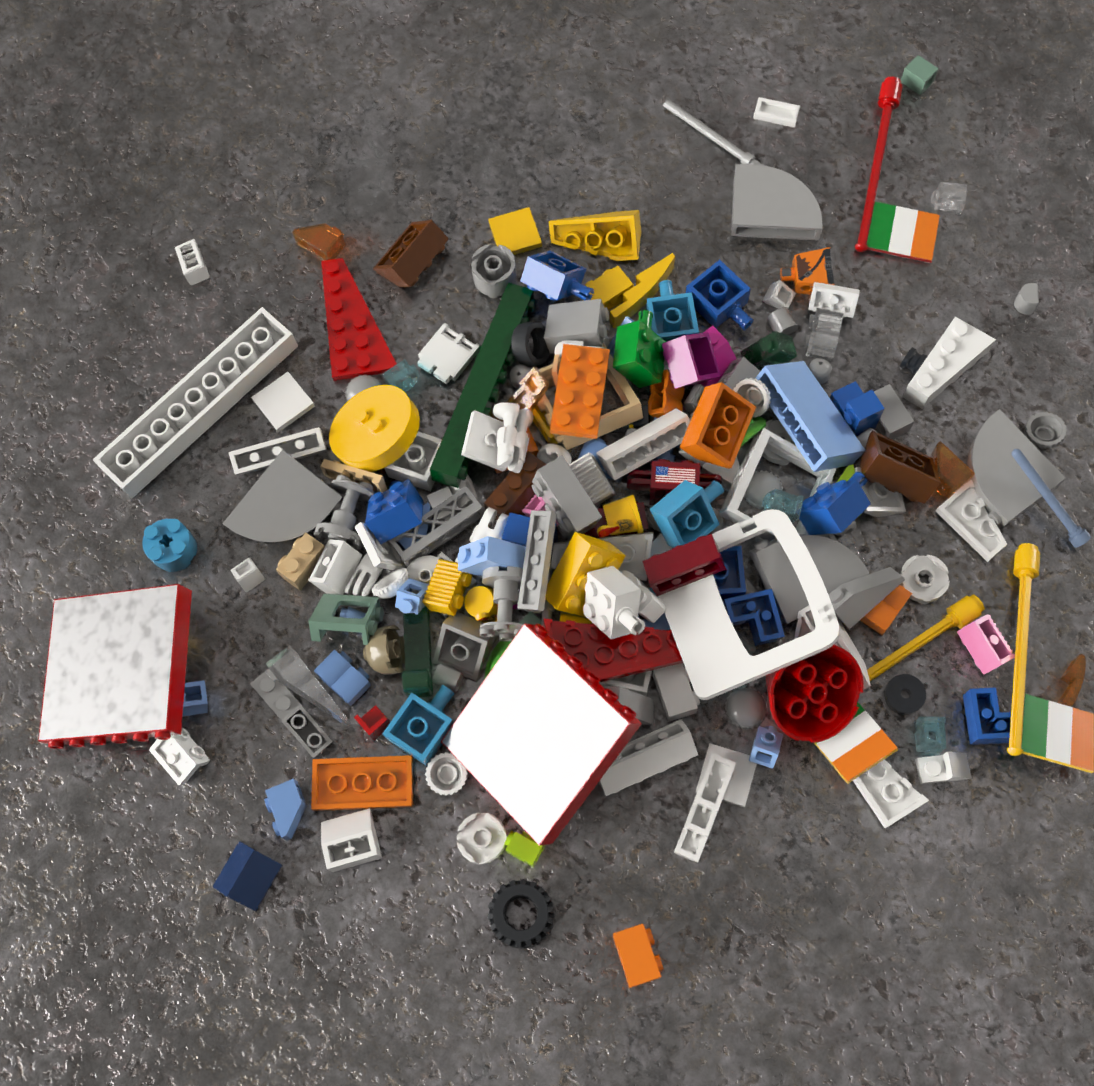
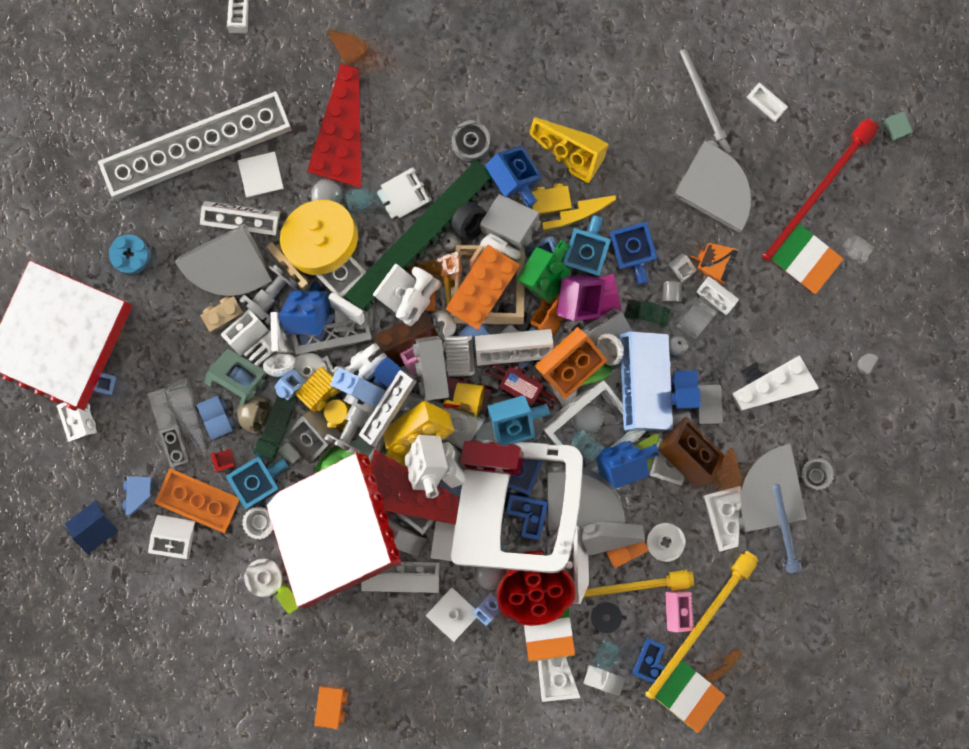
camera: 20 degrees right, 15 degrees up
white slope [230,557,265,592] -> none
reddish brown slope [373,220,449,287] -> none
yellow tile [488,207,542,255] -> none
black tyre [488,879,555,949] -> none
white slope [674,753,736,863] -> none
none -> white tile [328,292,365,325]

